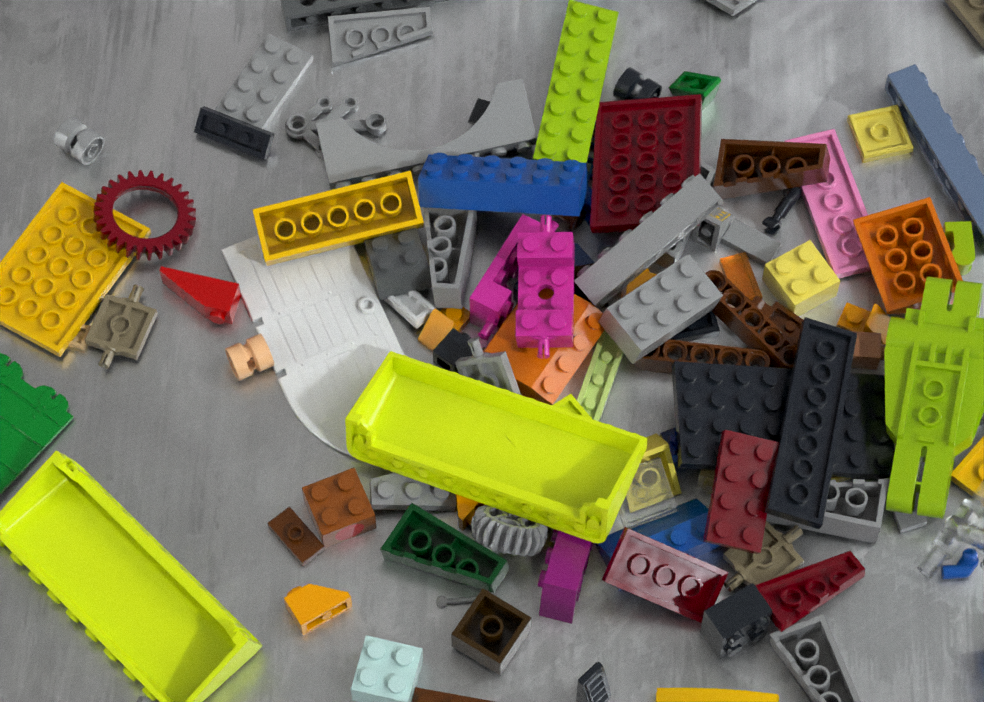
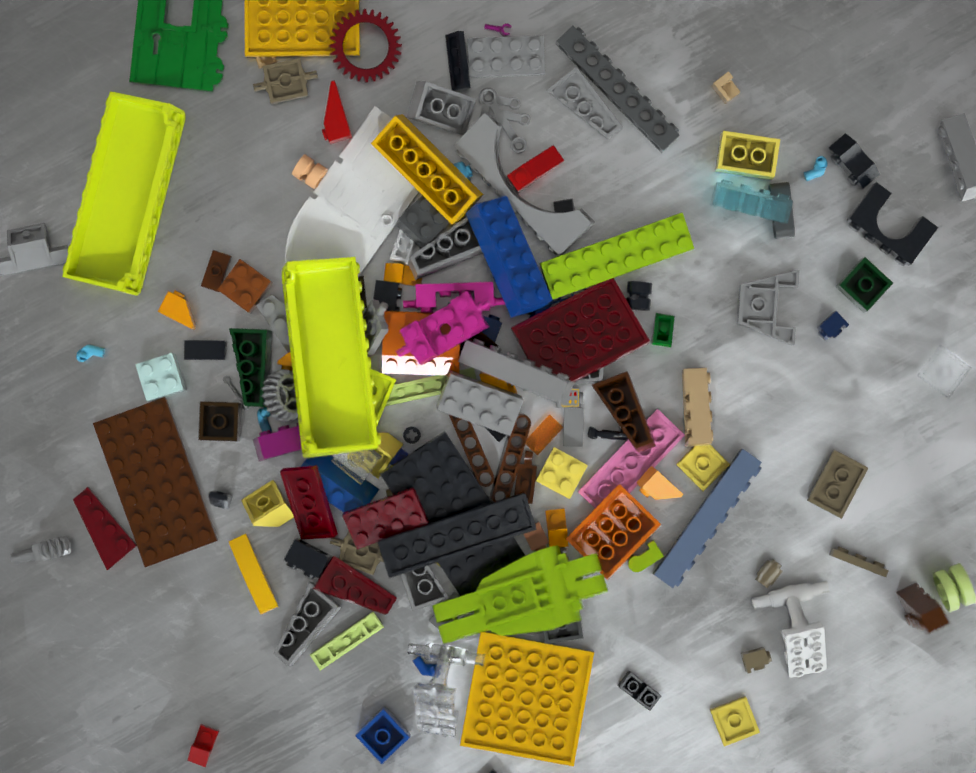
camera: 60 degrees right, 25 degrees up
none -> black slope [184,340,225,360]
none -> light yellow slope [241,480,294,527]
none -> medium azure arm [257,407,273,432]
none -> yellowish green plate [310,611,384,671]
none -> black bush [403,427,421,444]
none -> light grey slope [406,81,476,135]
none -> magenta hand [484,24,512,36]
none -> red slope [507,145,564,193]
none -> light orange slope [636,466,684,500]
none -> tan wedge [682,368,713,447]

